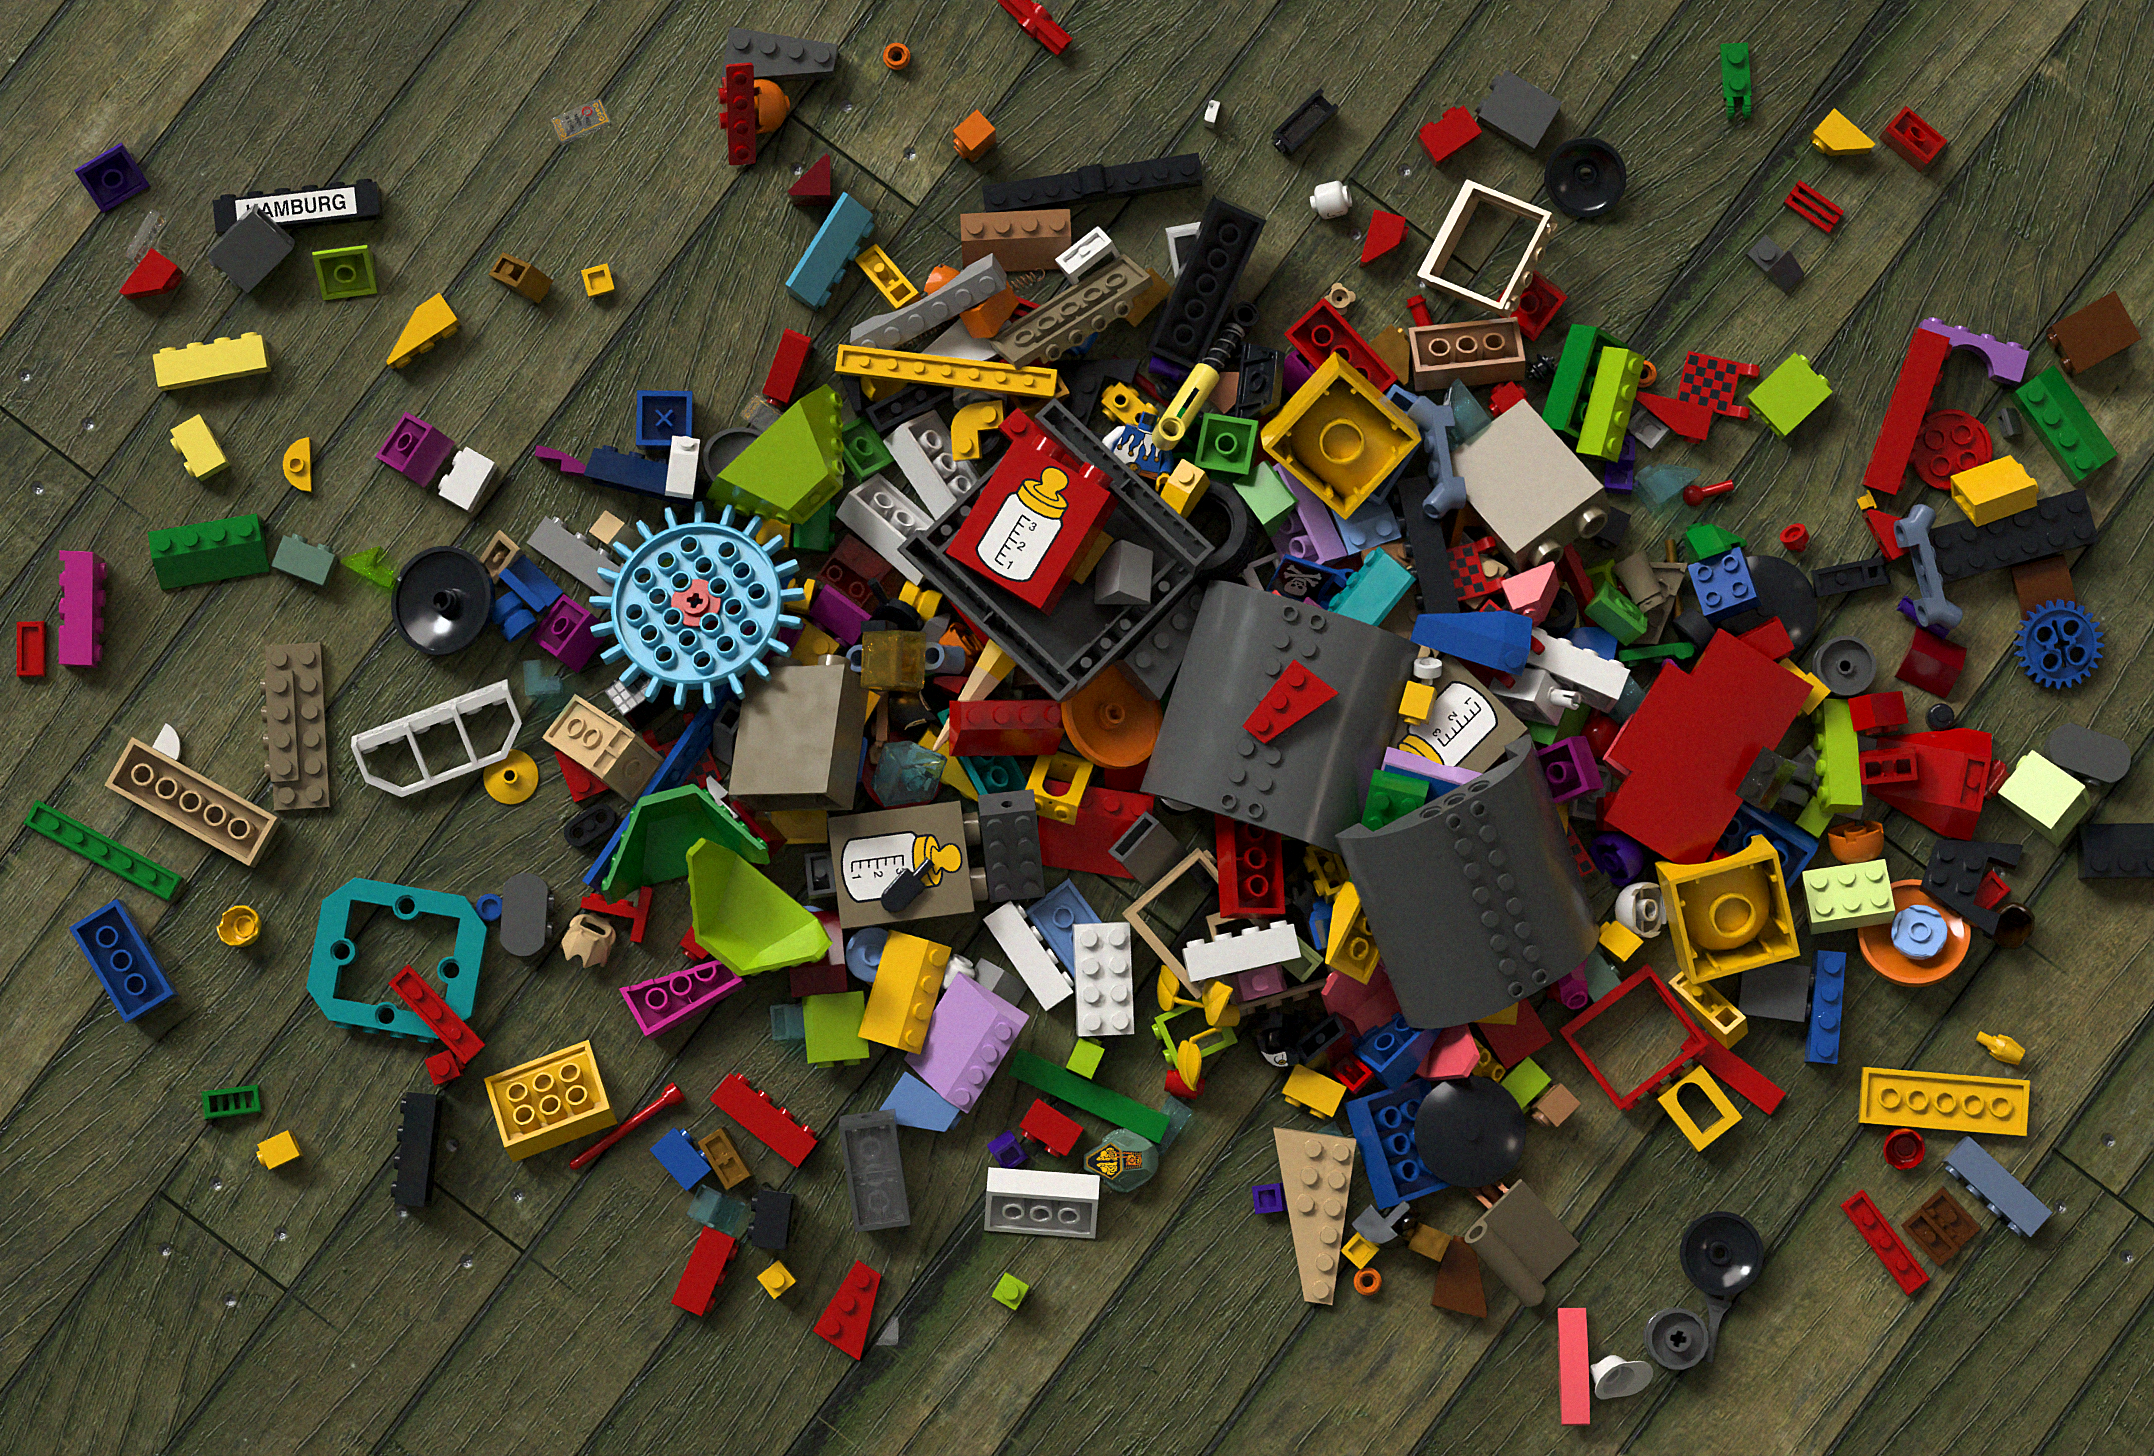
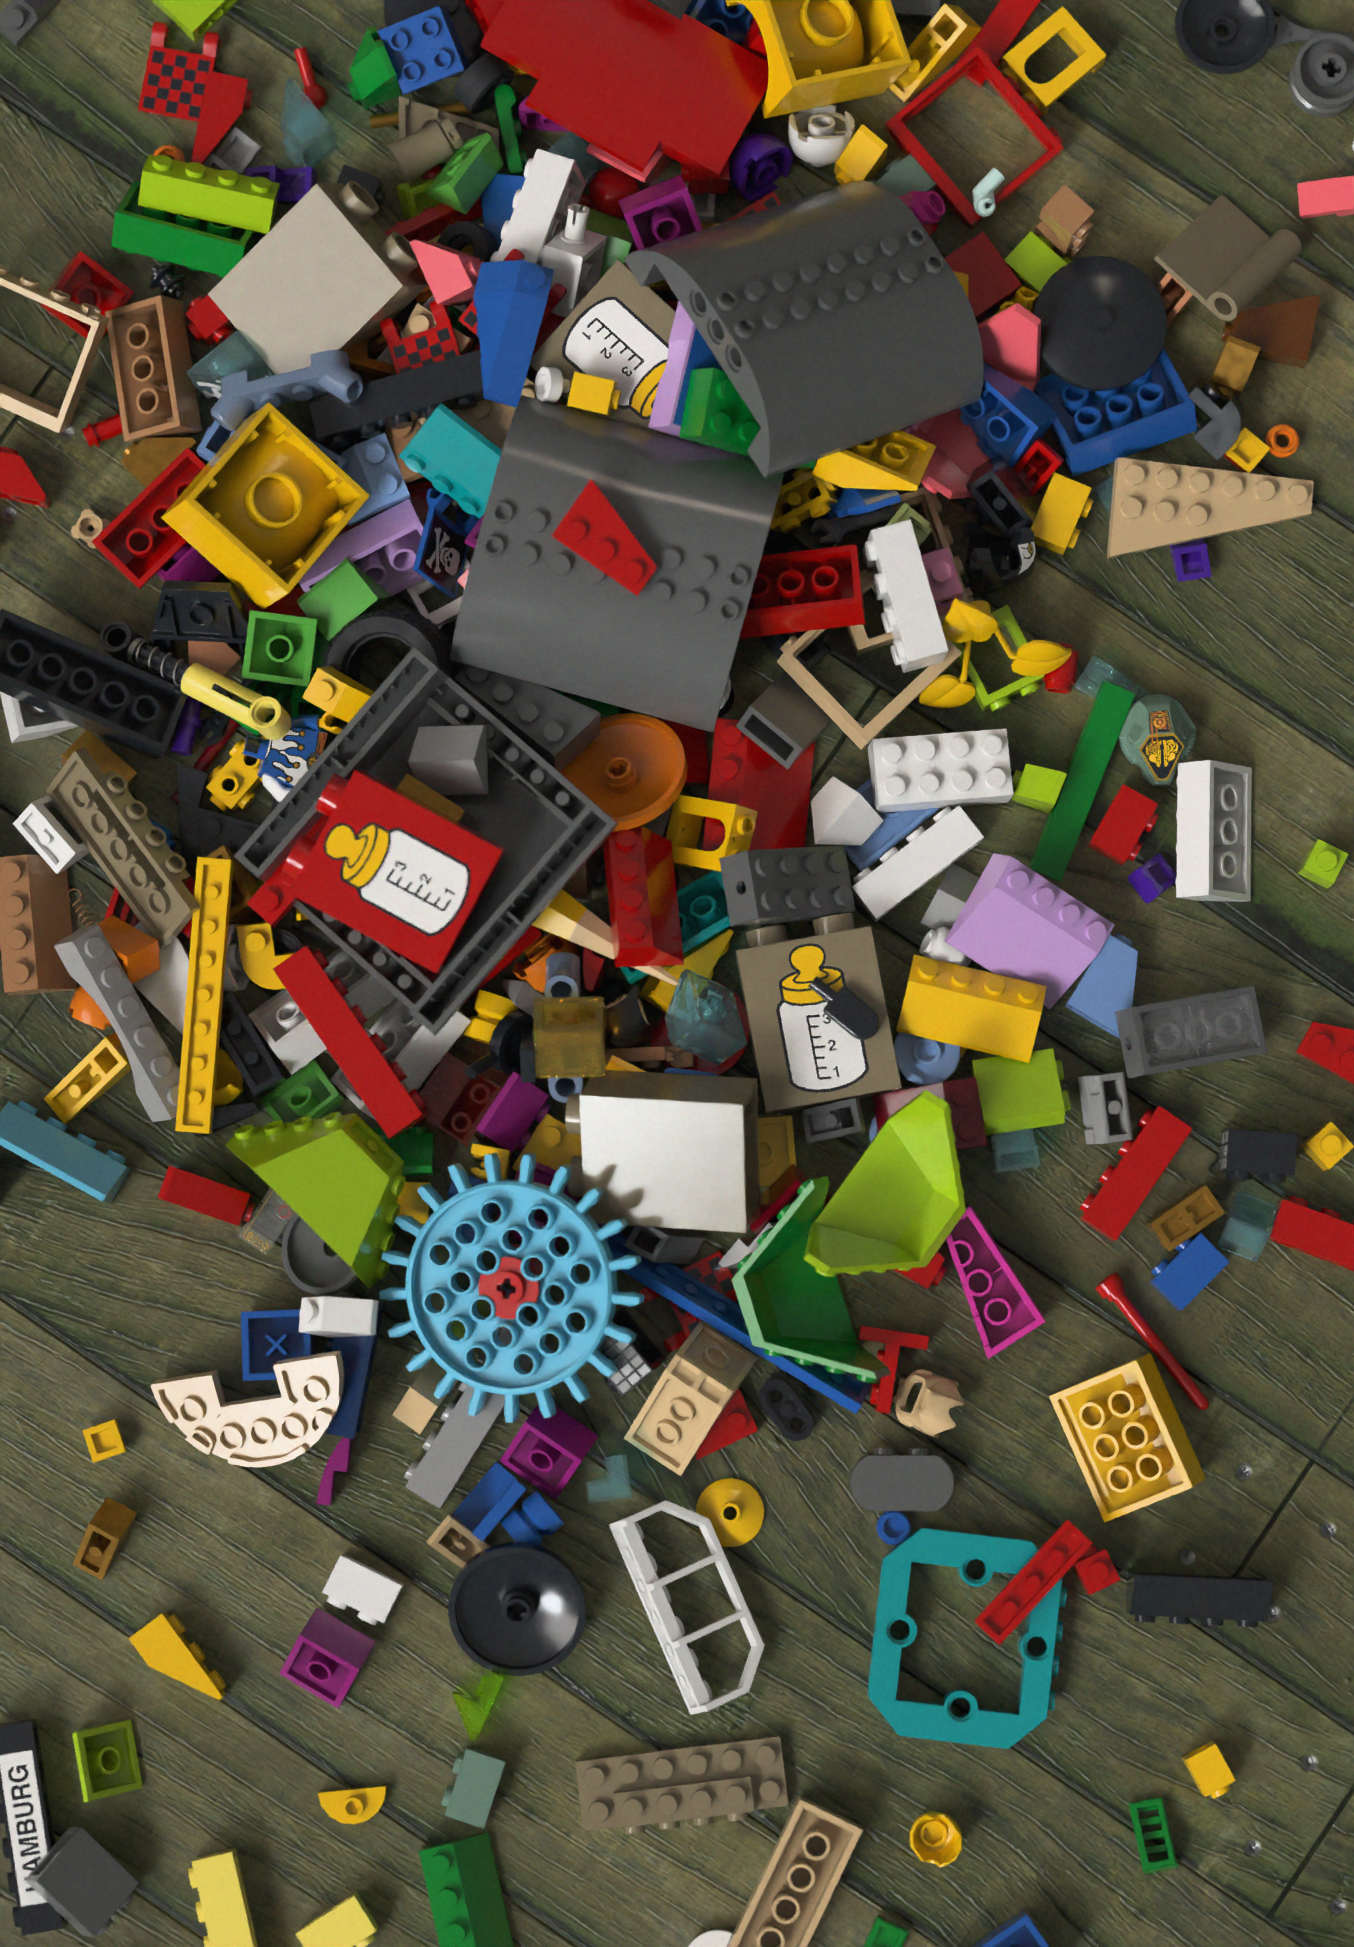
camera: 90 degrees left, 0 degrees up
none -> plate [151,1351,344,1467]
none -> red brick [273,945,427,1139]
none -> white slope [811,776,884,846]
none -> light aqua arm [972,168,1005,217]
none -> light grey brick [1078,1072,1133,1144]

